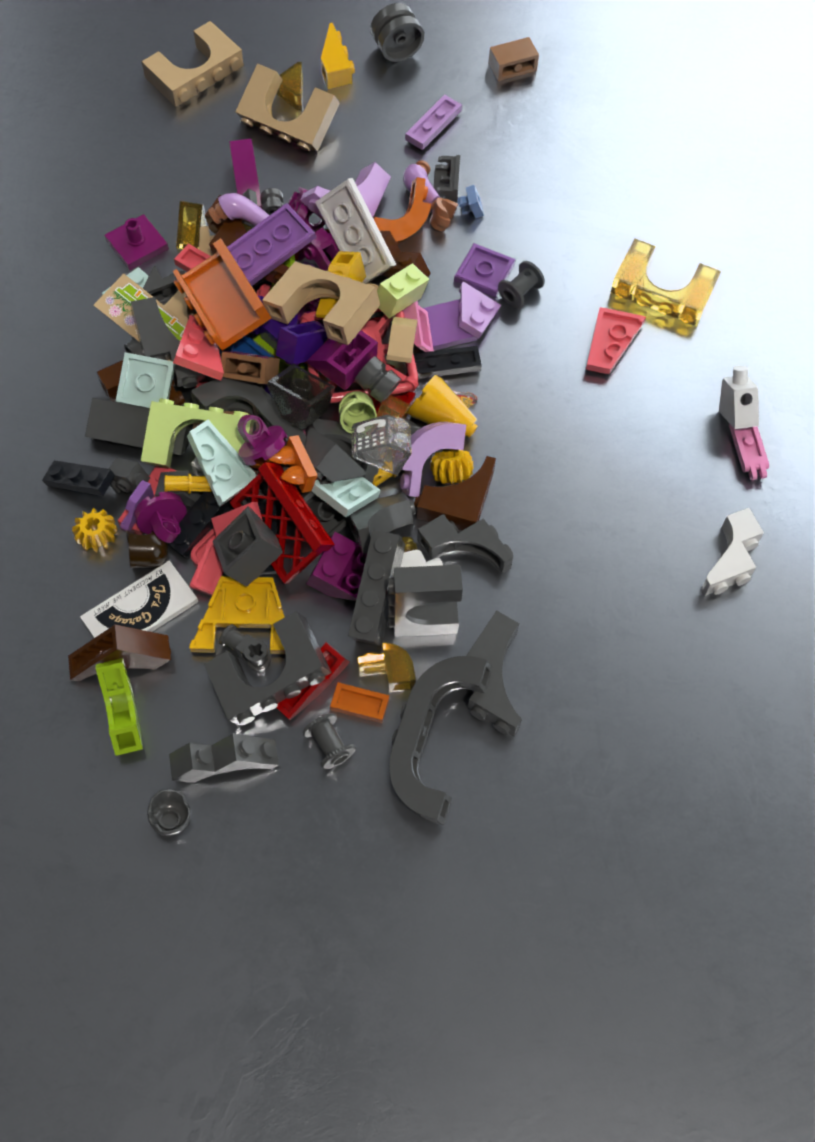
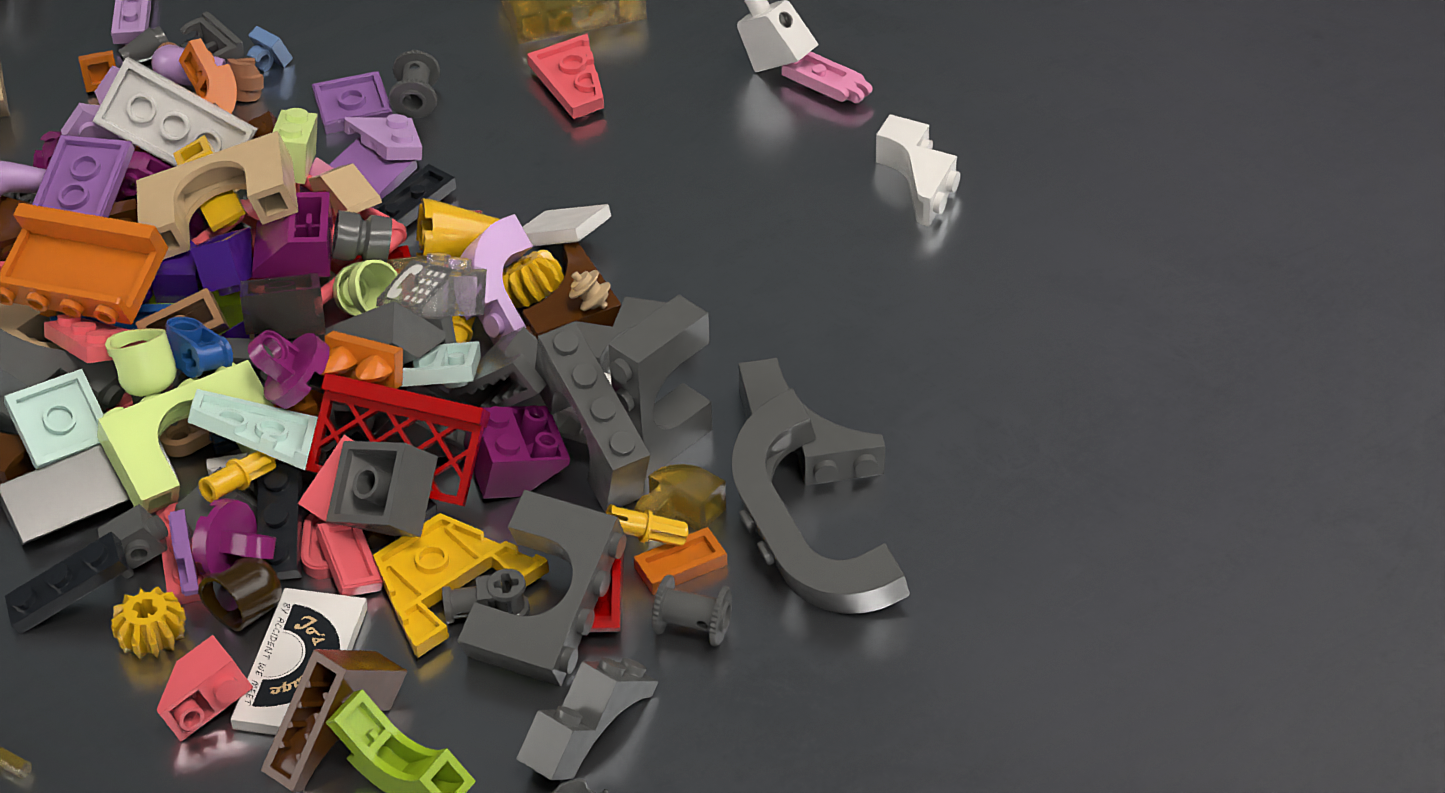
camera: 40 degrees left, 20 degrees down
none -> orange tile [78,50,116,92]
none -> yellowish green helmet [105,329,177,397]
none -> dark grey cone [118,26,168,63]
none -> coral slope [156,635,253,742]
none -> blue piece [166,317,233,378]
none -> white tile [522,204,611,246]
none -> tan wheel [569,270,611,311]
none -> yellow axle [606,504,688,546]

